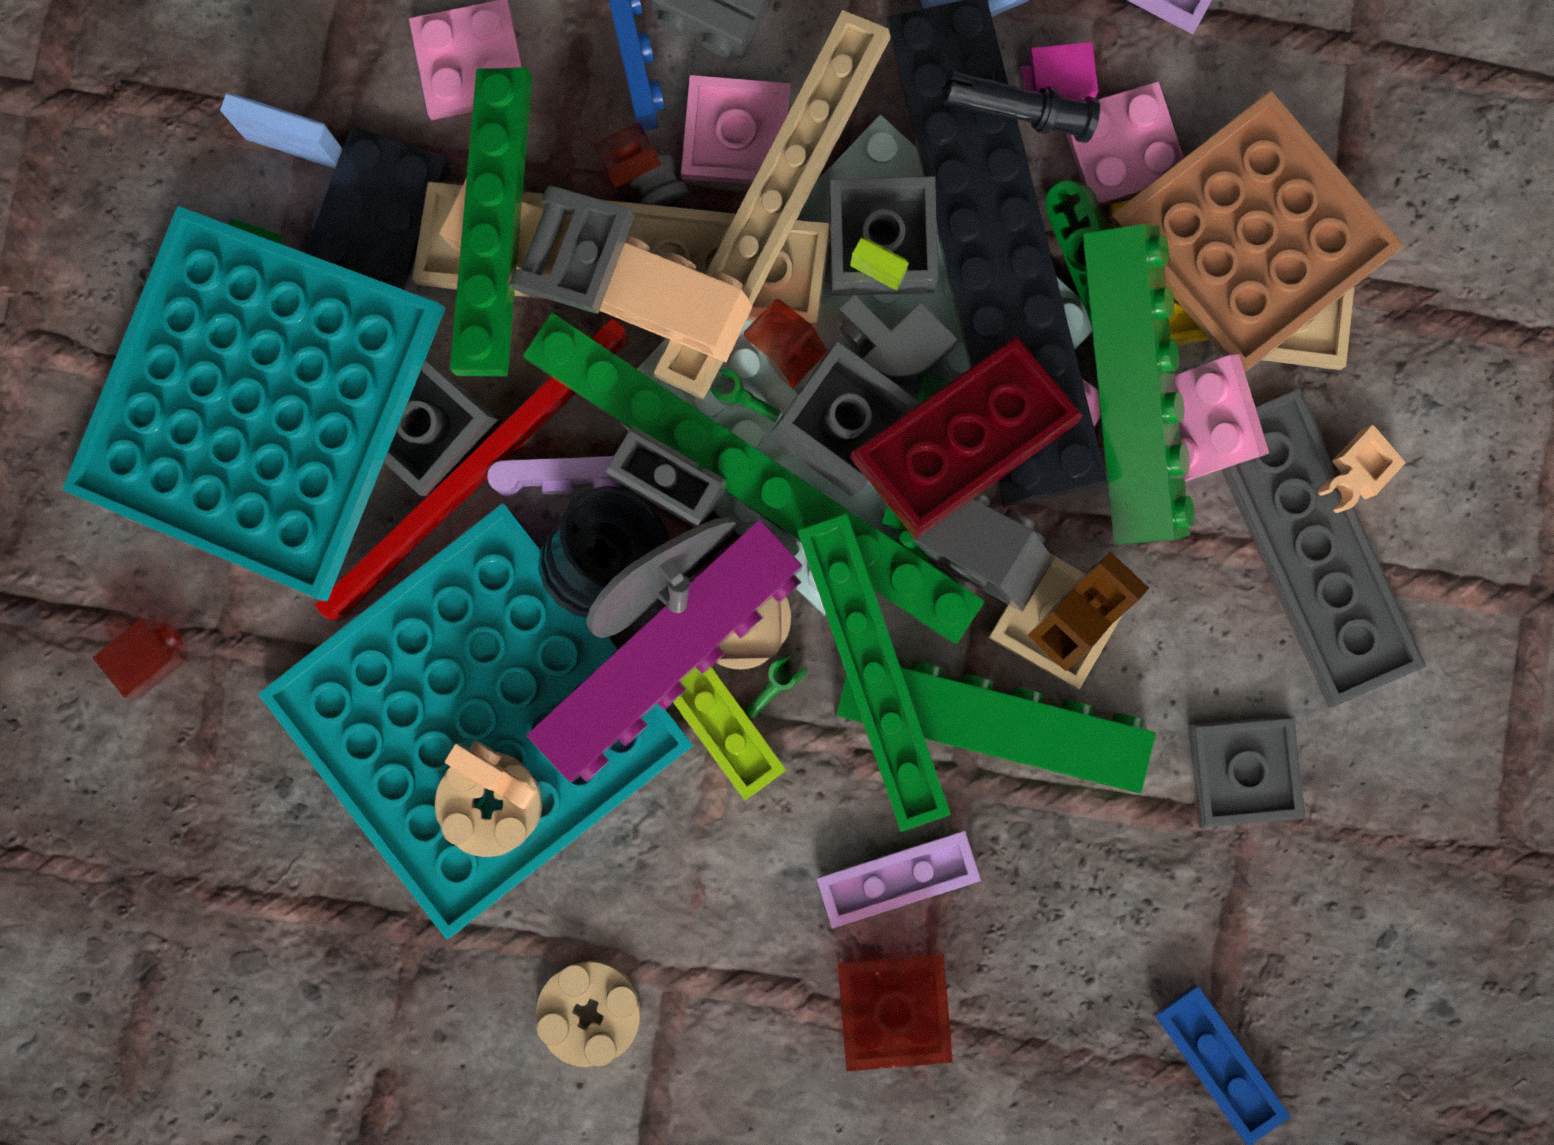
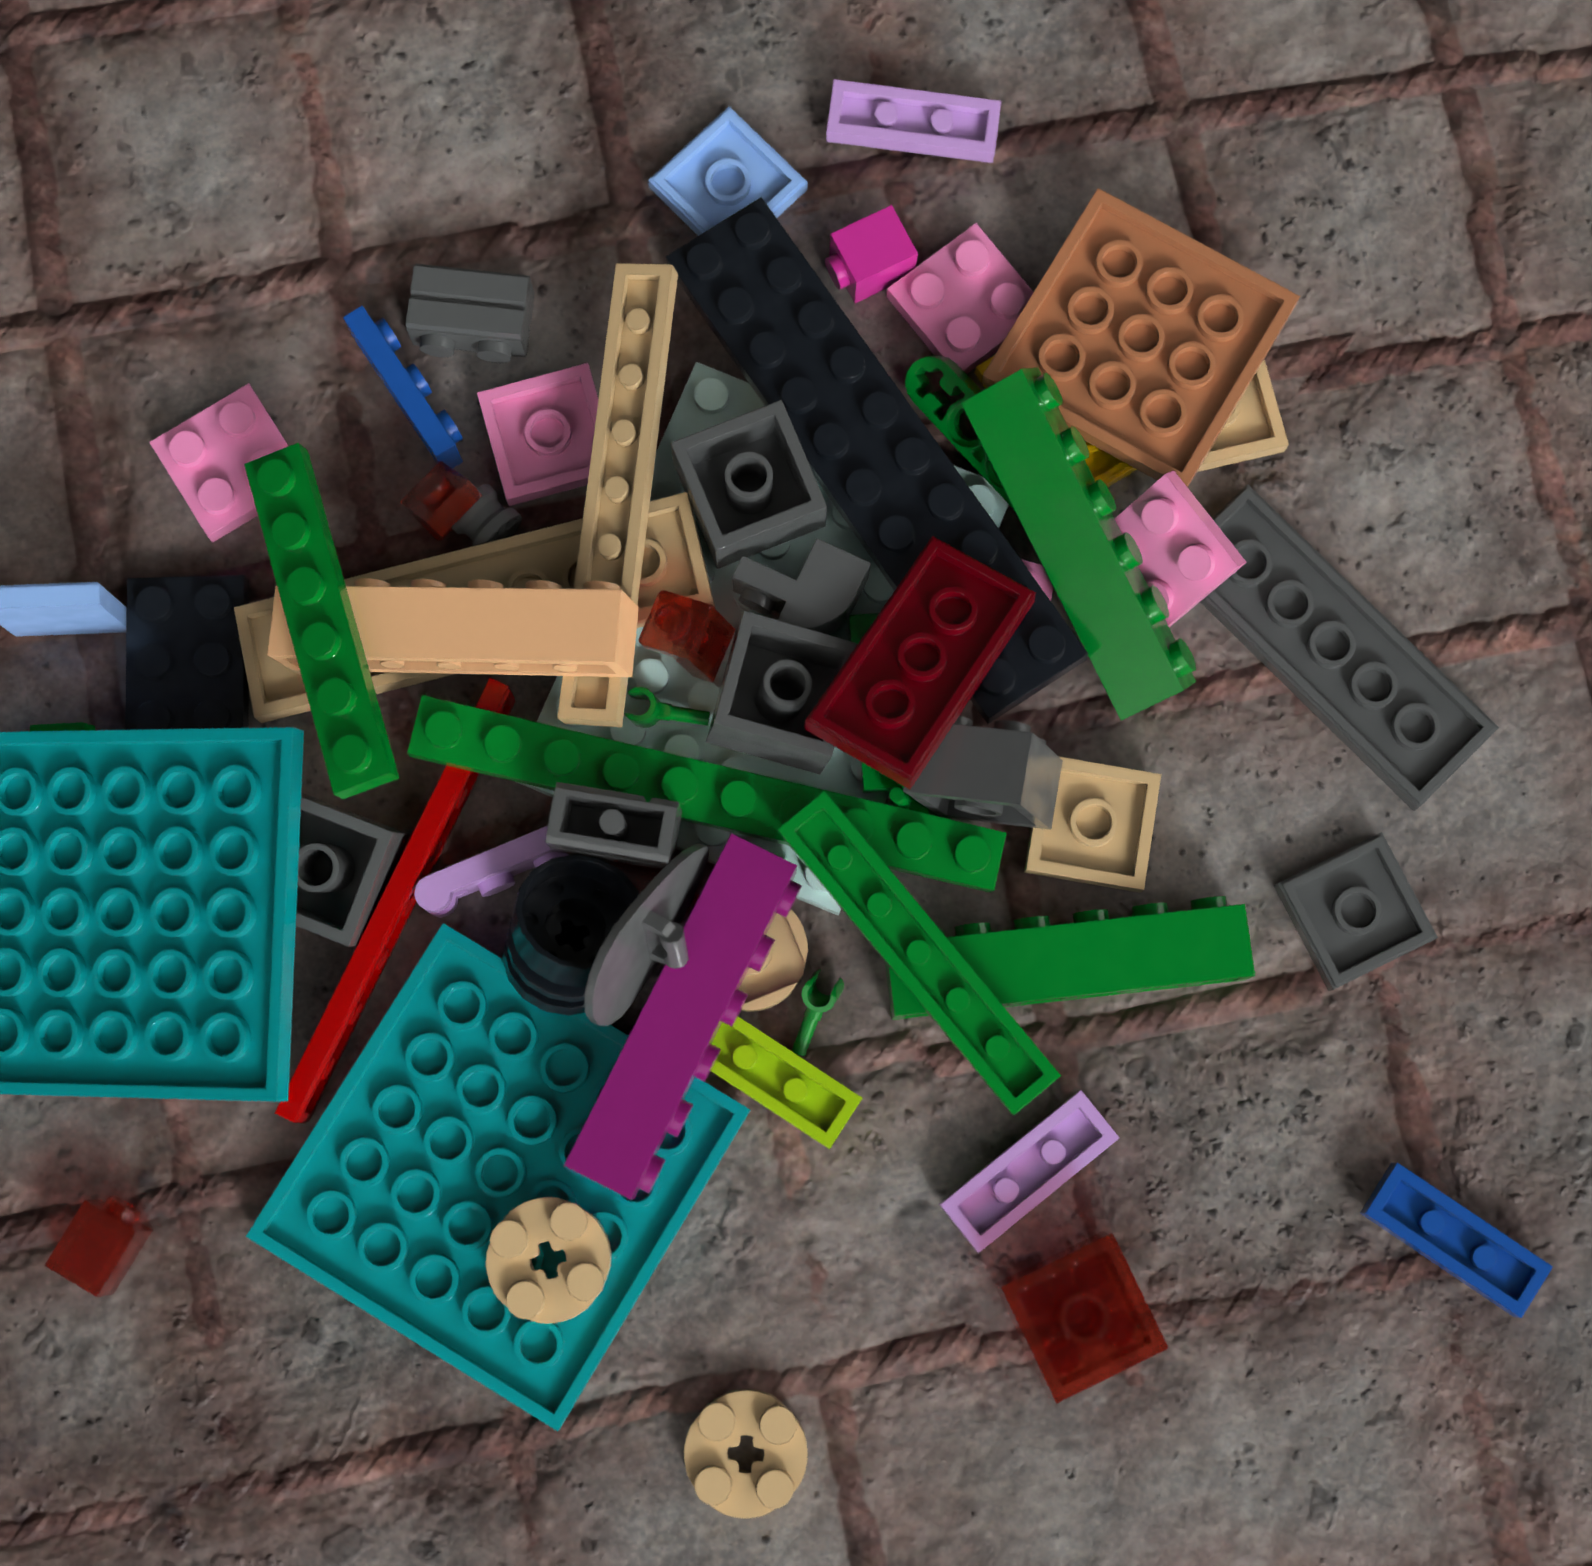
camera: 25 degrees left, 5 degrees down
light nougat plate [445,740,538,810] -> none
dark grey plate [509,186,635,314] -> none
lime tile [850,237,909,291] -> none
black pin [941,70,1100,143] -> none
reddish brown brick [1027,551,1149,671] -> none
light nougat plate [1318,425,1406,513] -> none

